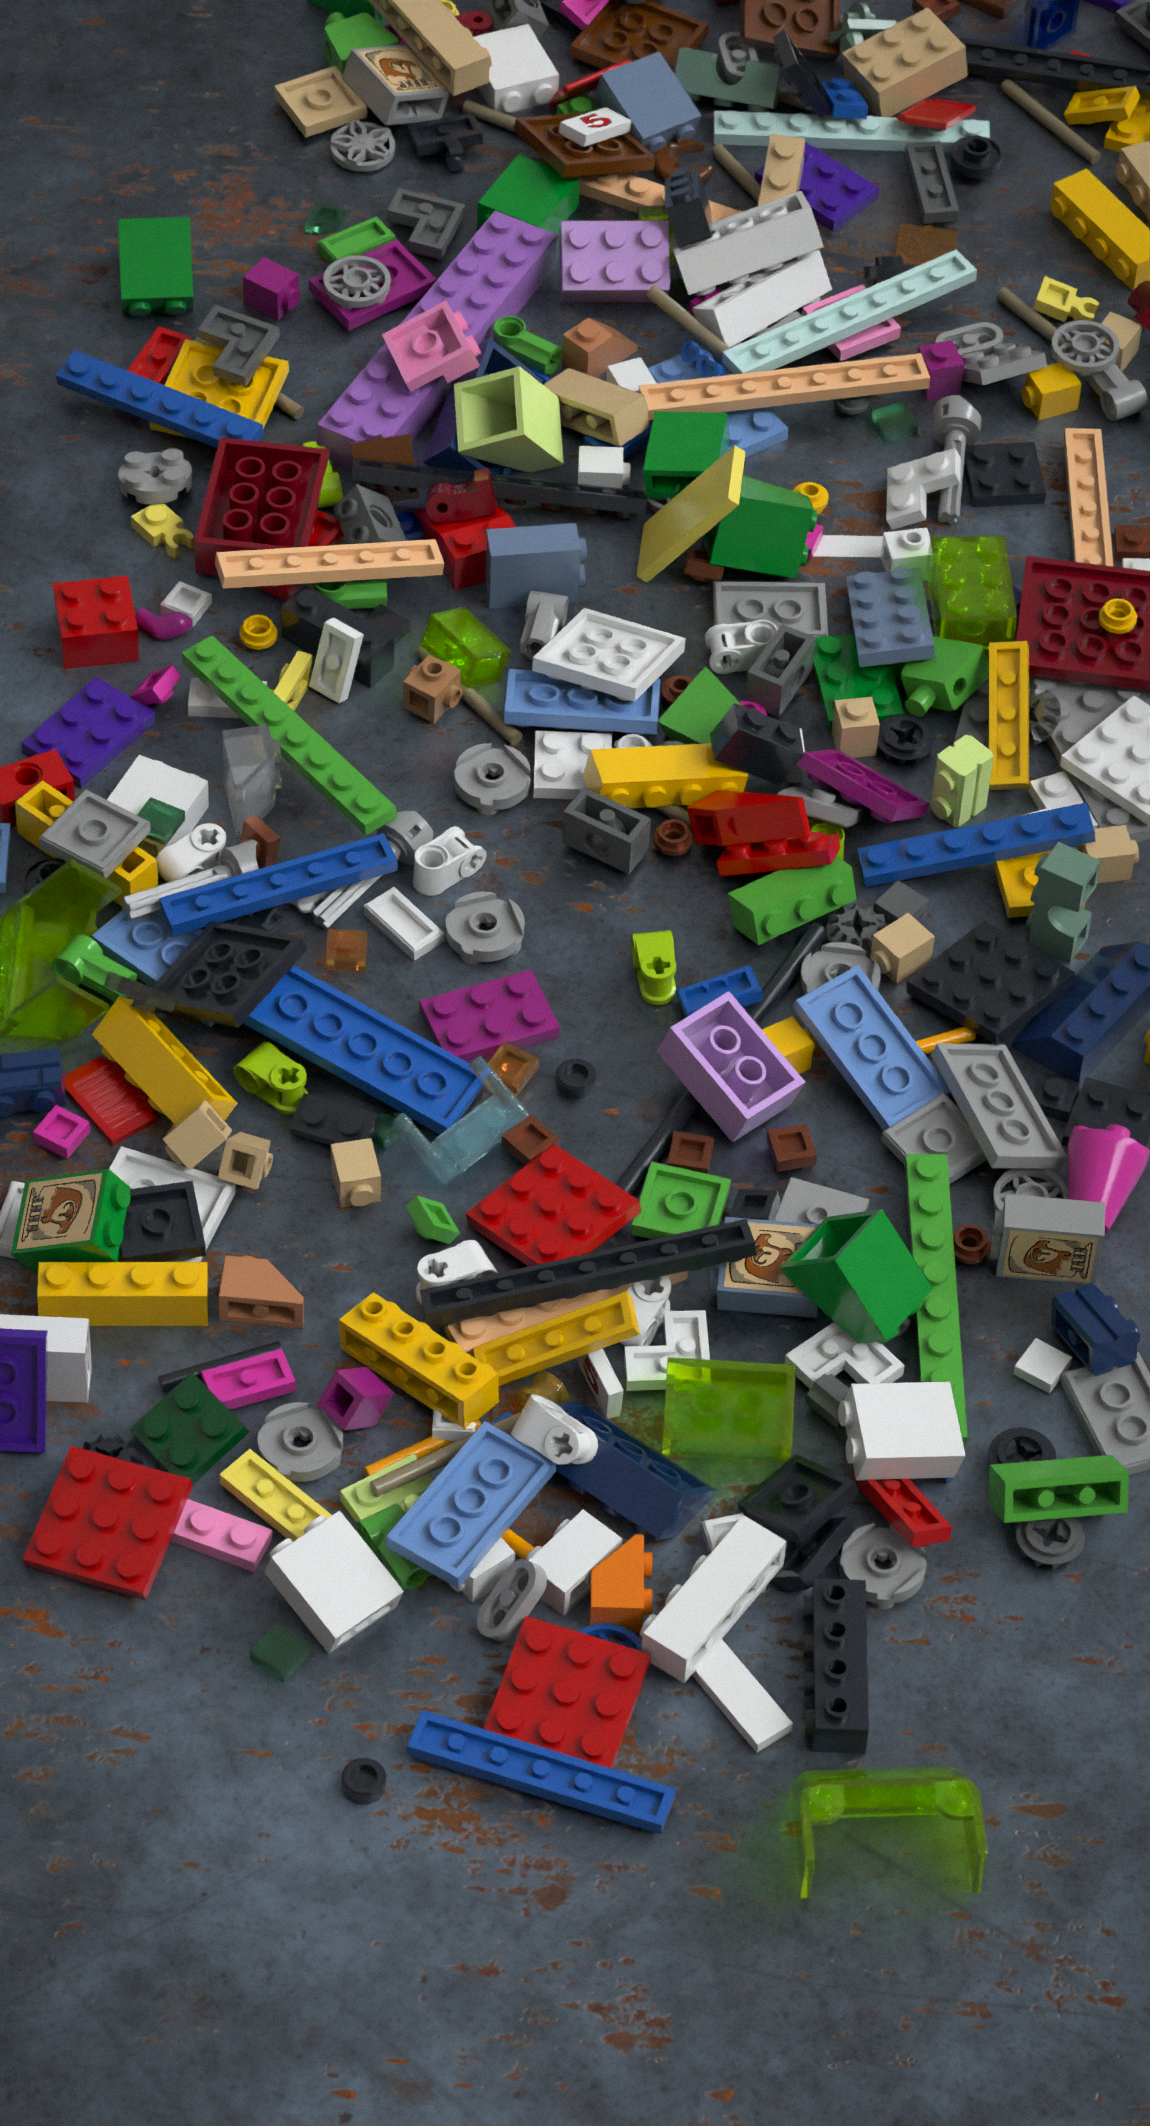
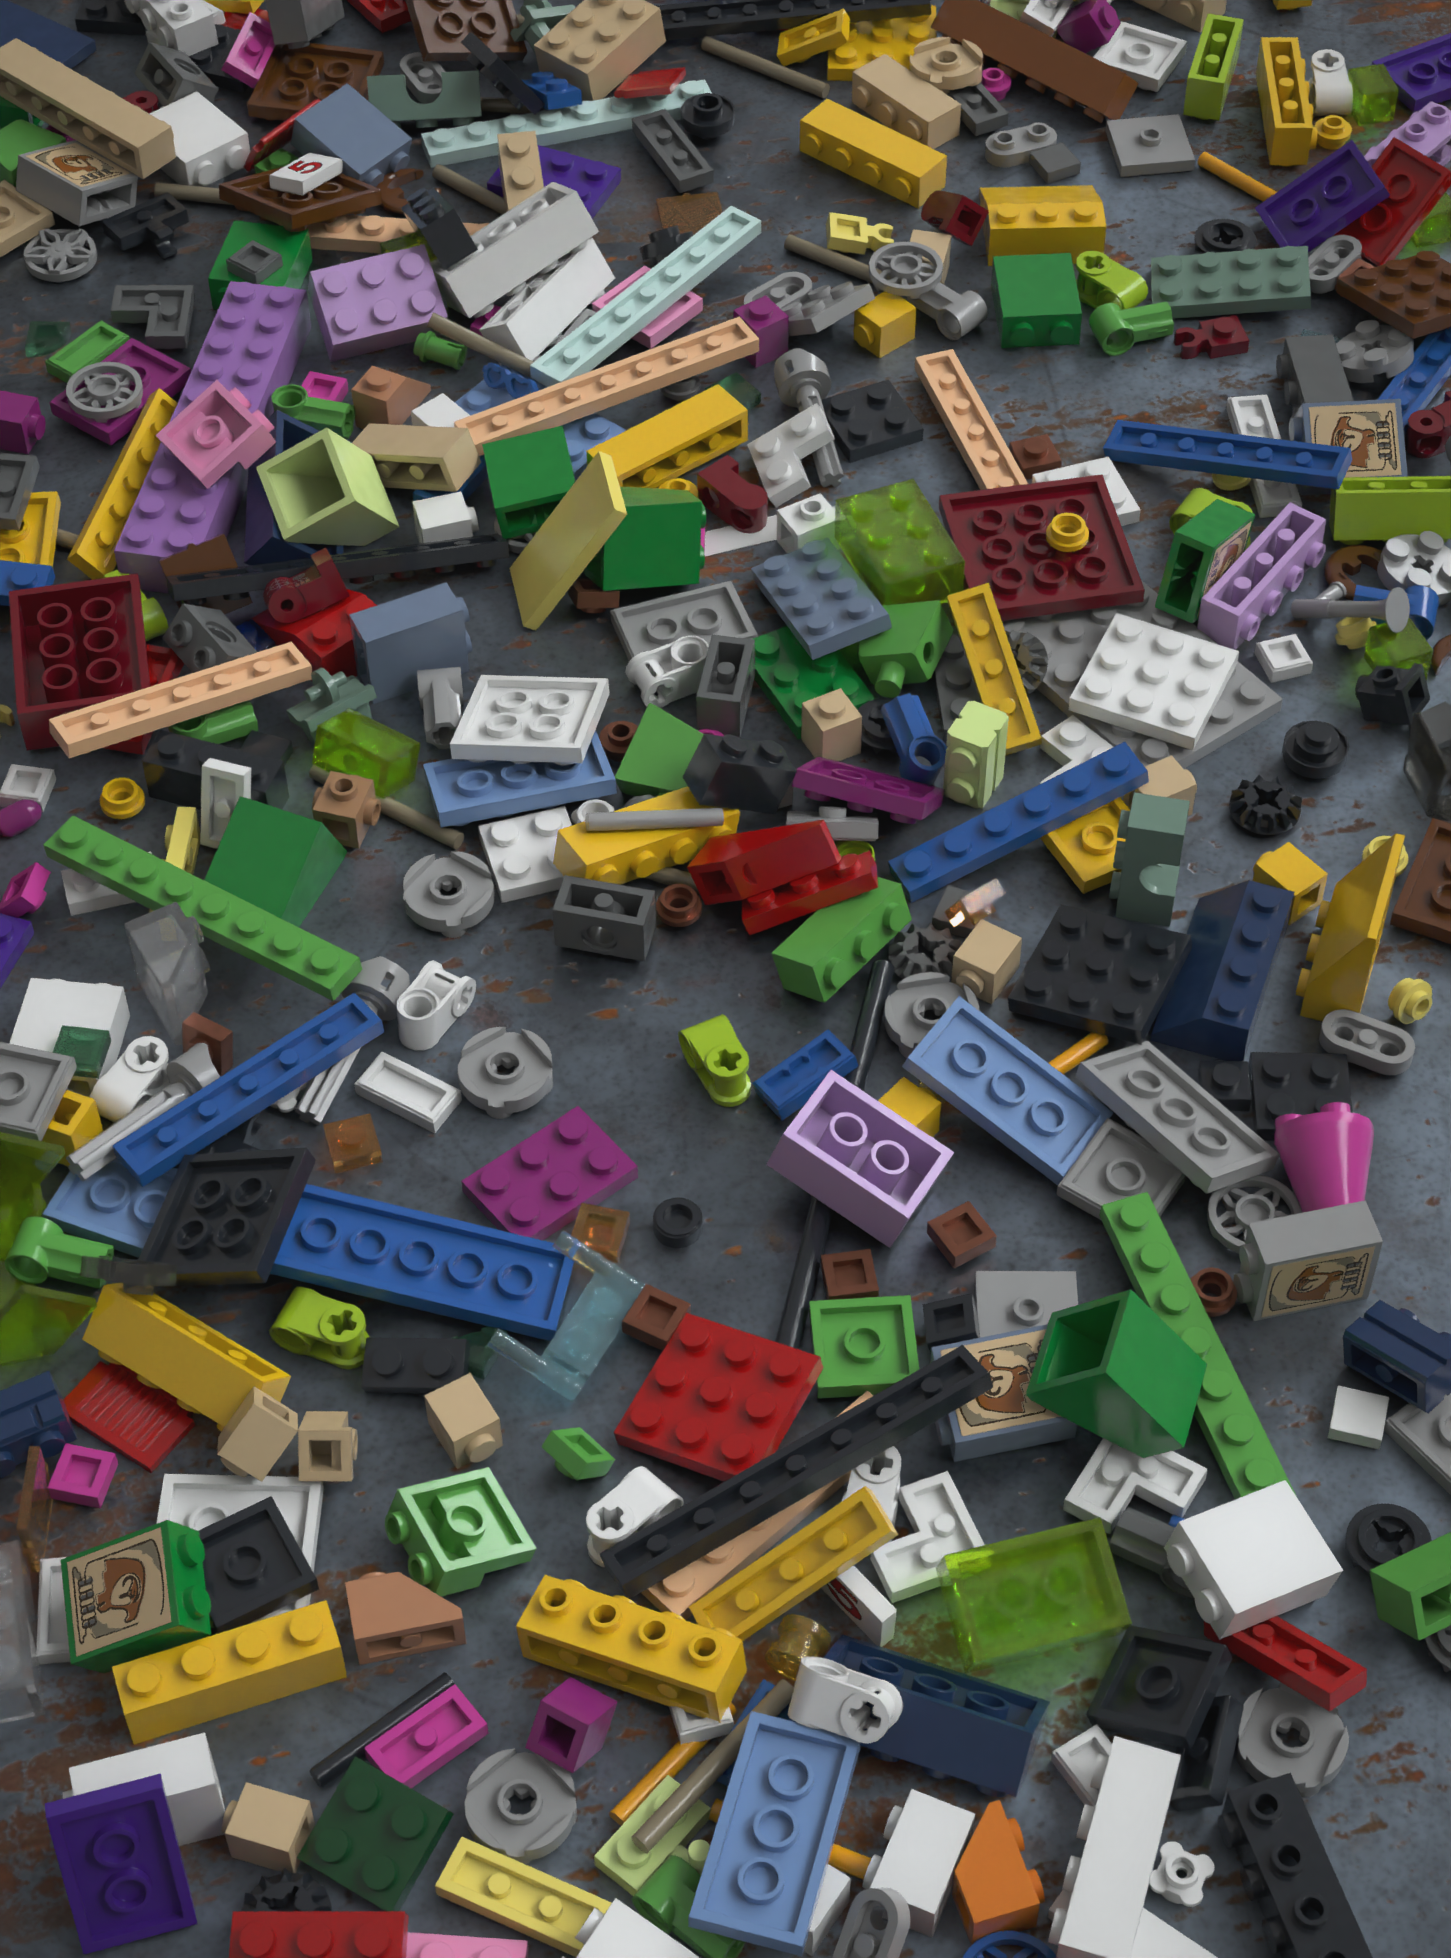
camera: 15 degrees left, 0 degrees up
none -> clear orange piece [16,1446,53,1572]
none -> yellow plate [67,388,178,580]
none -> green slope [204,796,347,927]
none -> tan brick [221,1782,315,1873]
none -> dark grey tile [226,240,283,284]
none -> sand green hips [286,668,377,747]
none -> dark pink plate [301,371,349,402]
none -> bright green plate [385,1467,536,1597]
none -> bright green pin [414,331,467,370]
none -> light grey bar [585,808,724,831]
none -> yellow brick [586,384,748,488]
none -> dark red leg [697,455,768,534]
none -> blue piece [880,693,947,785]
none -> plate [944,878,1006,927]
none -> white plate [1149,1842,1214,1907]

